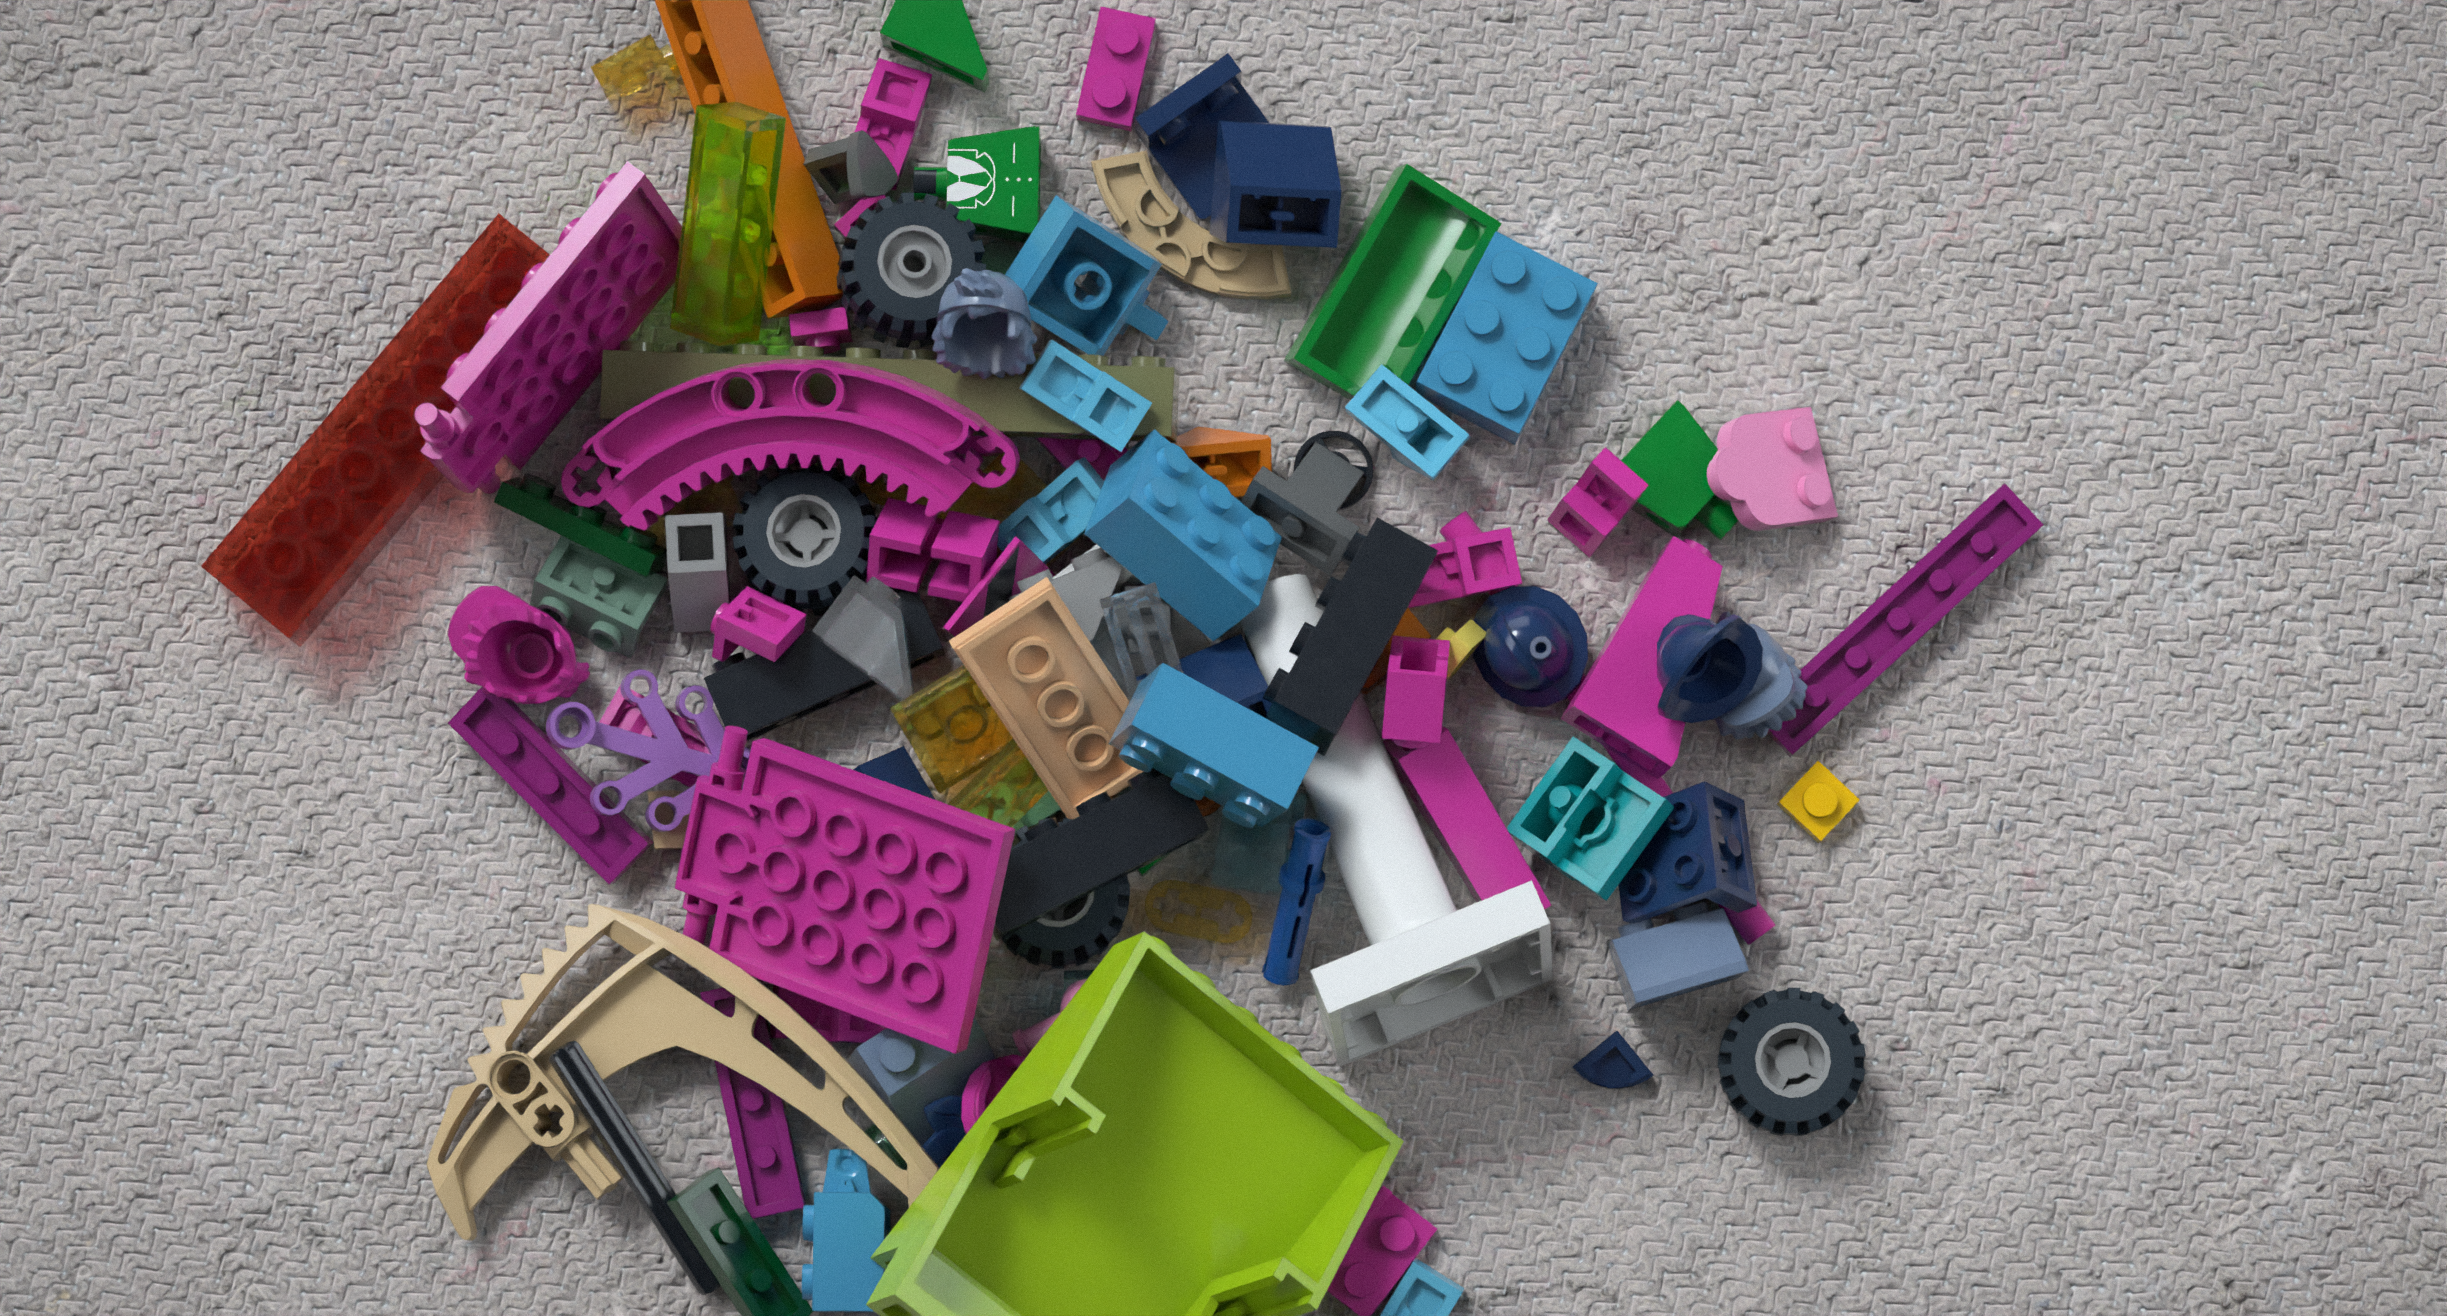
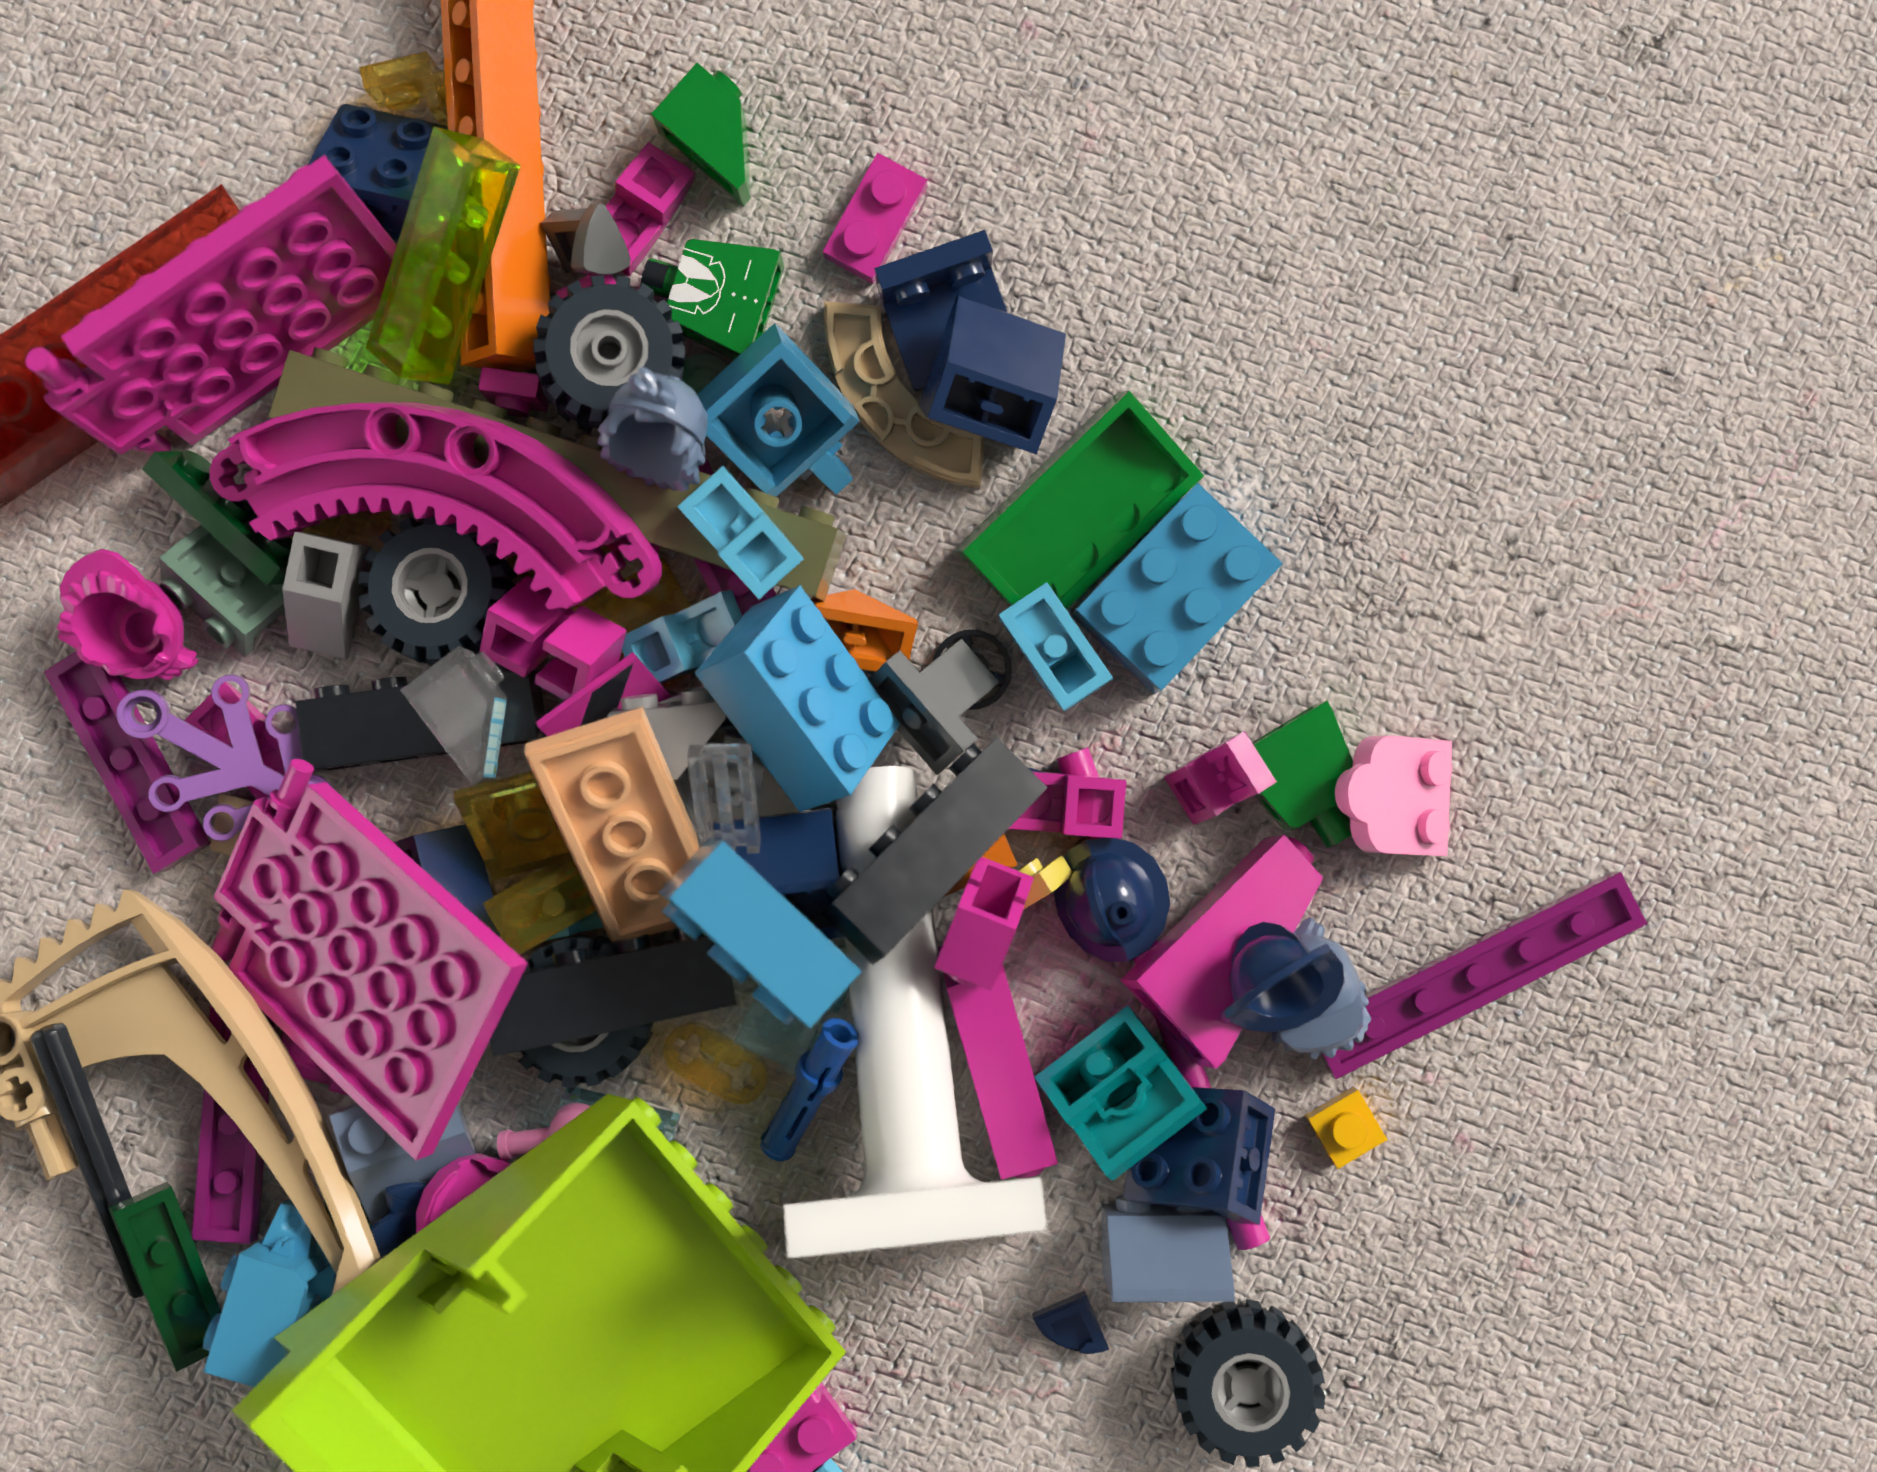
camera: 15 degrees right, 5 degrees up
dark pink bracket [710,586,806,662] -> none
none -> dark blue bracket [307,104,449,254]

